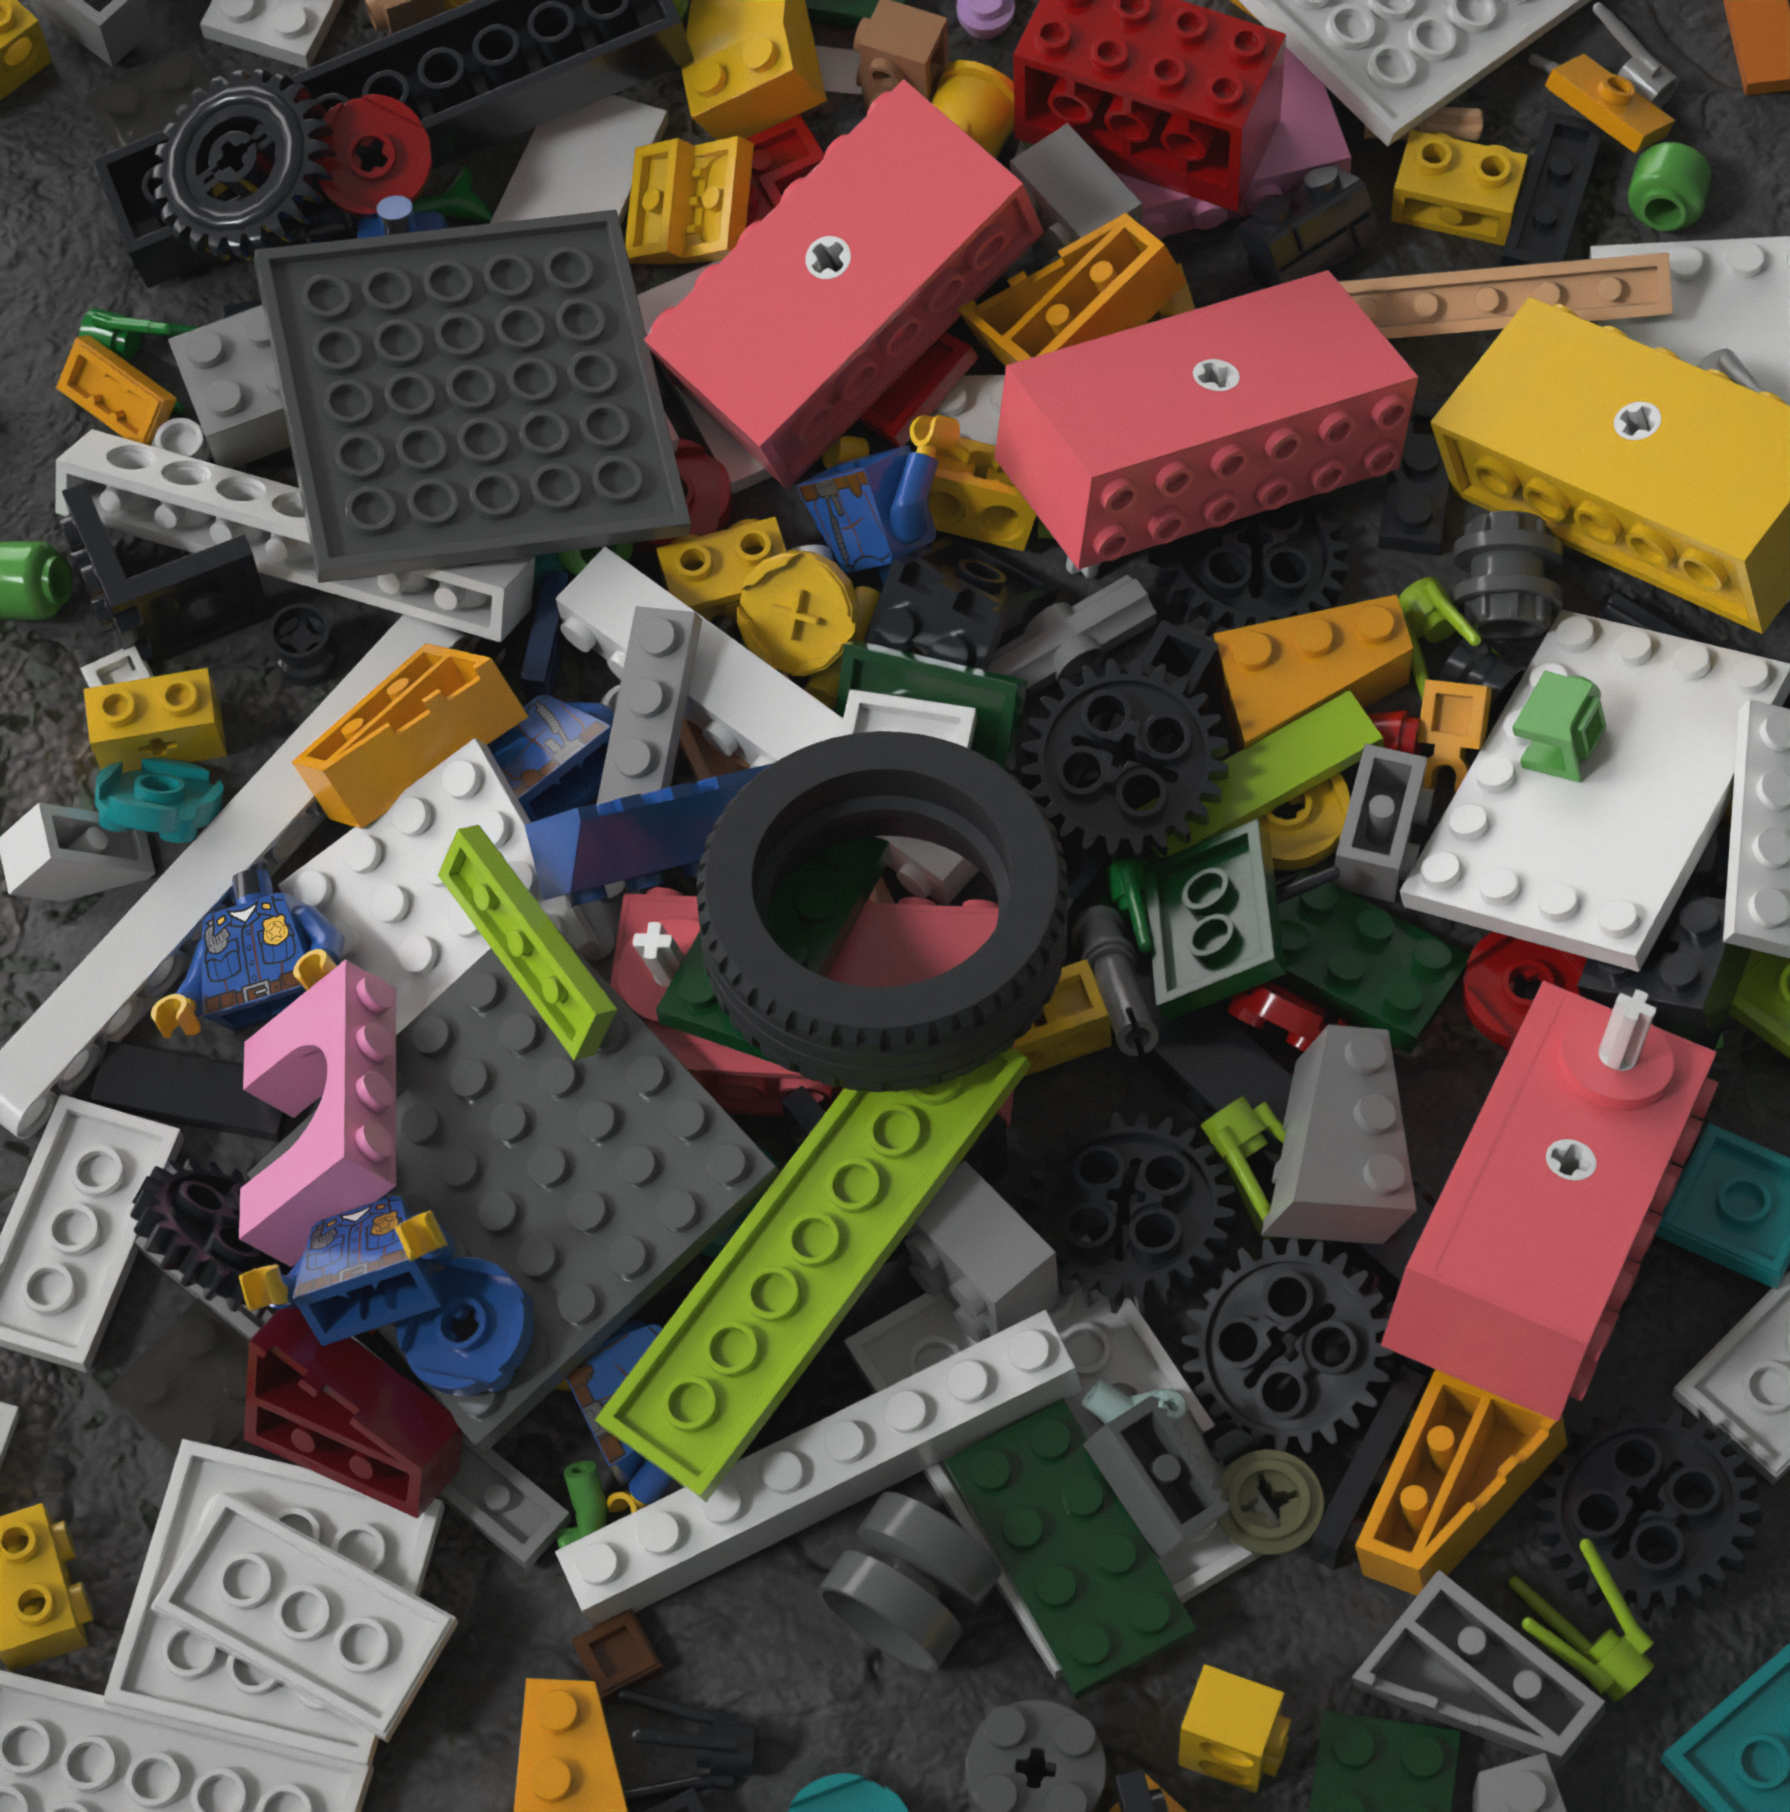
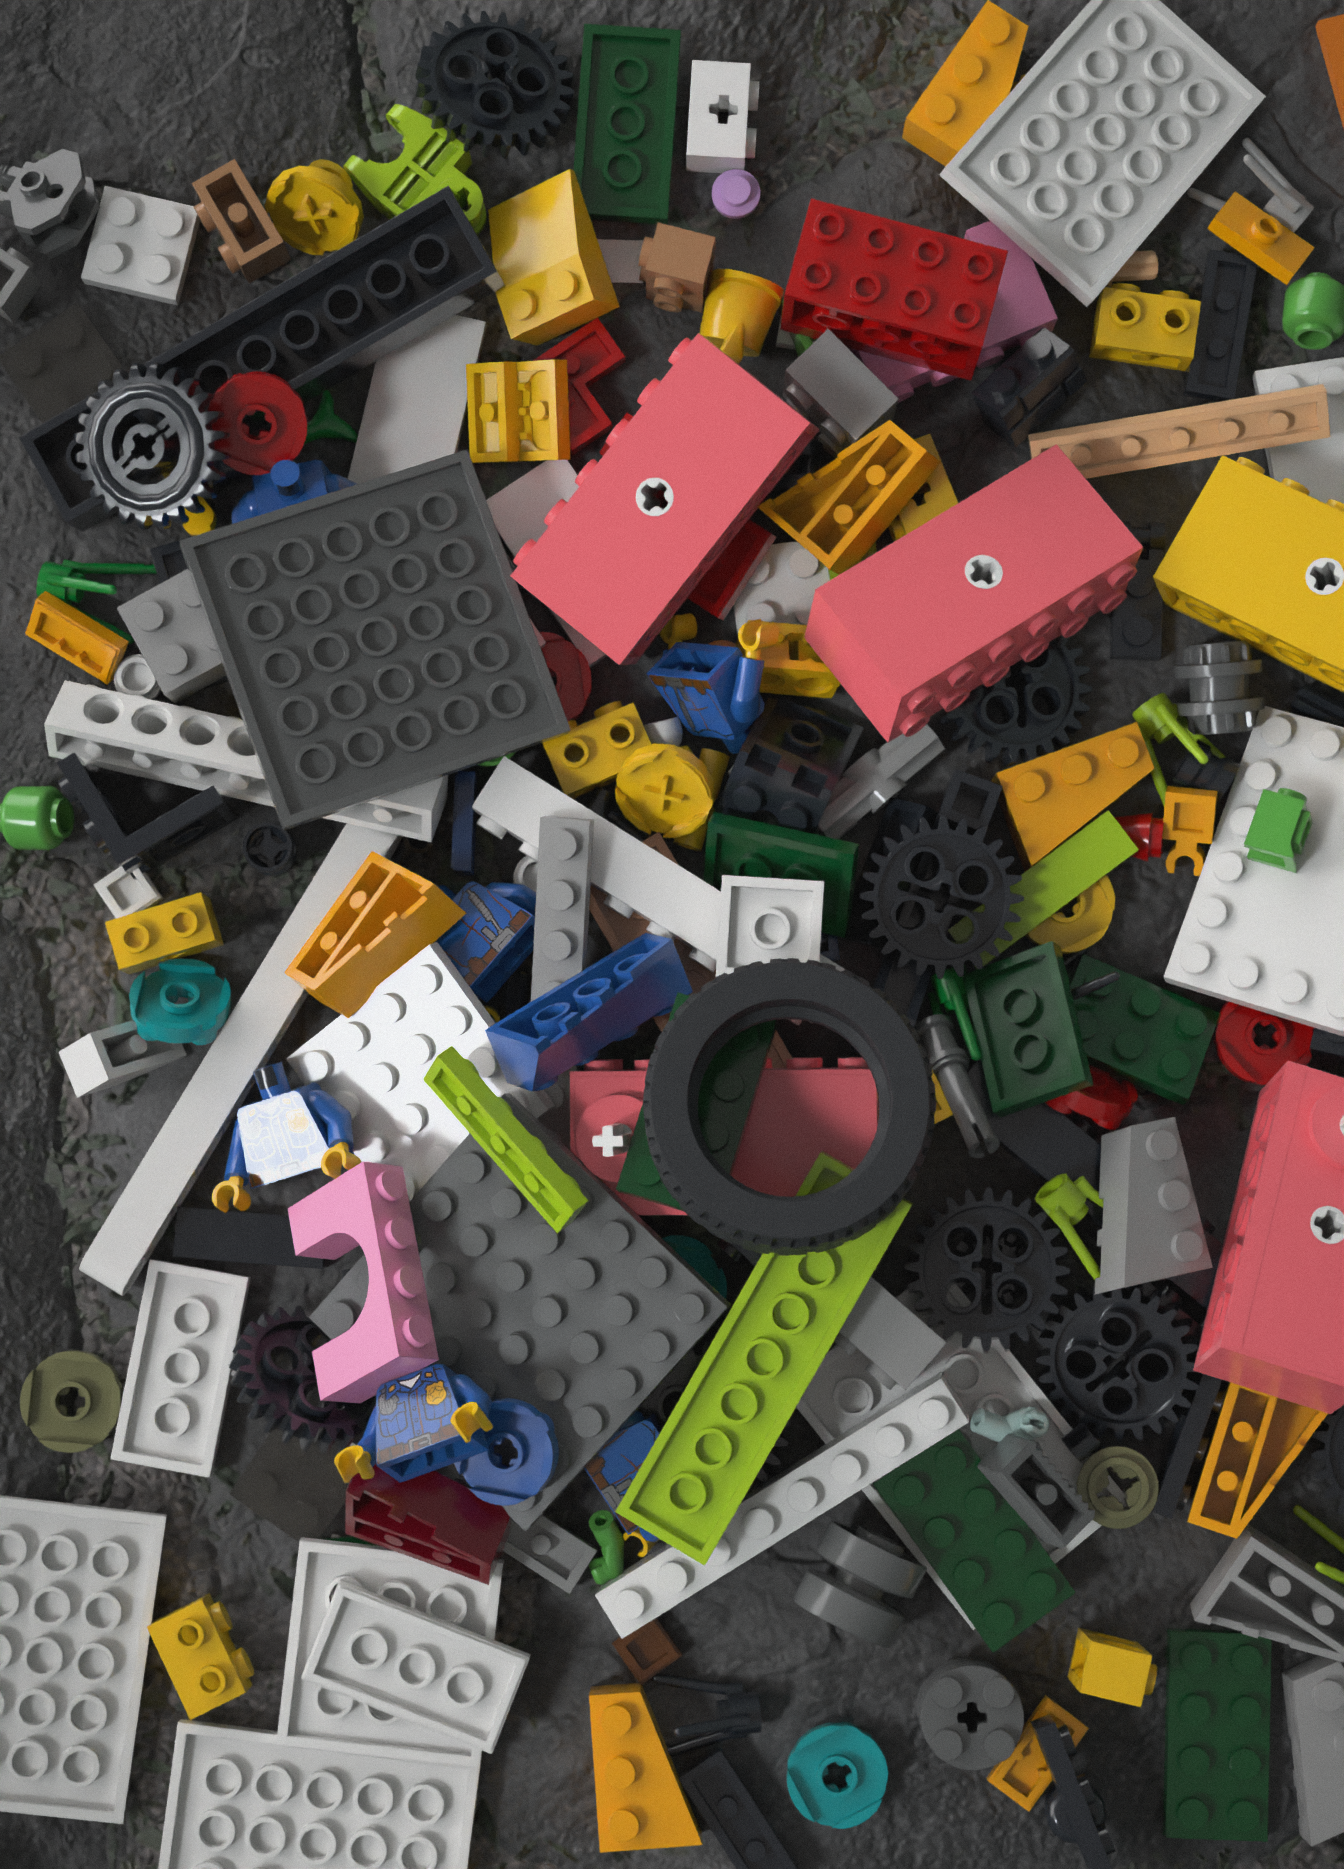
camera: 10 degrees left, 20 degrees up
light grey brick [1333,744,1435,903] -> none

